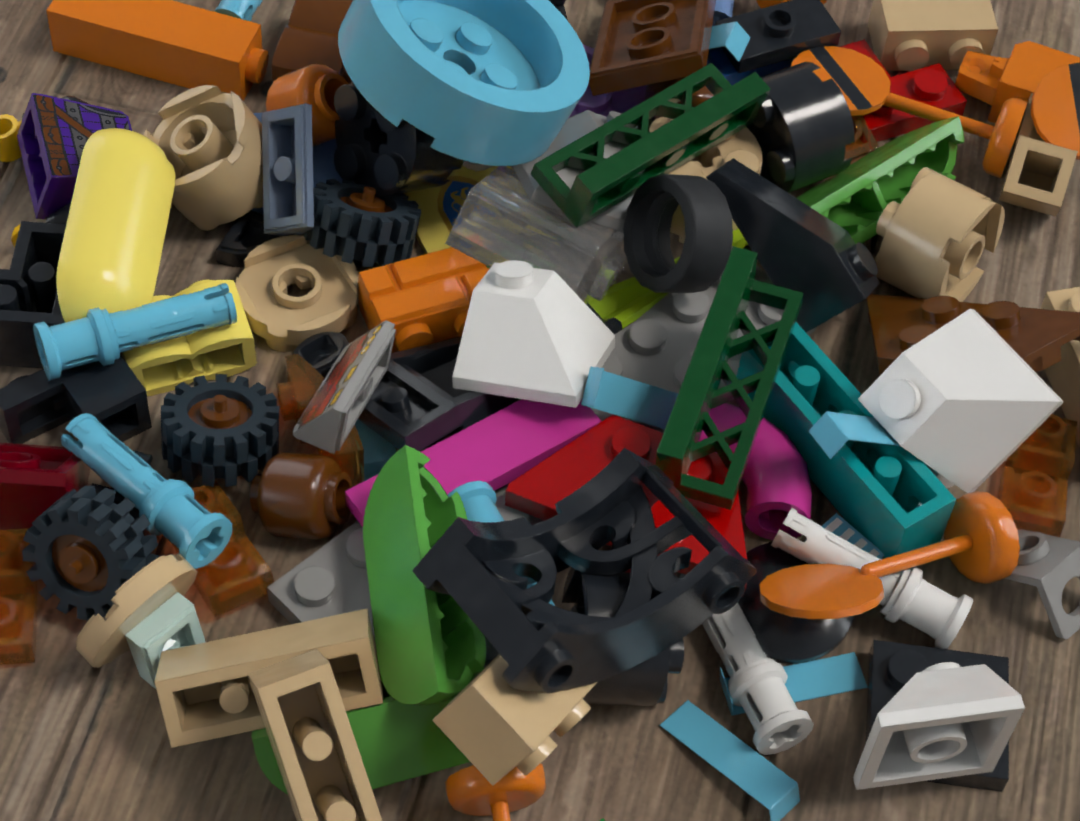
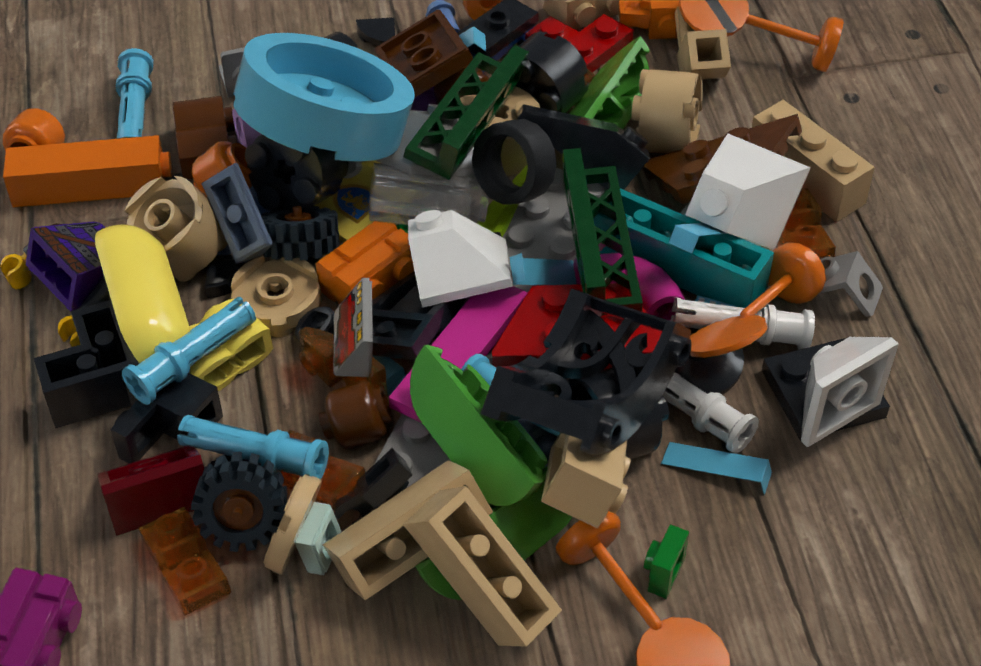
camera: 20 degrees left, 5 degrees down
black wheel [161,374,279,487] -> none
medium azure piece [720,652,868,715] -> none
orange piece [791,46,1028,178] -> none
none -> black plate [332,448,412,526]

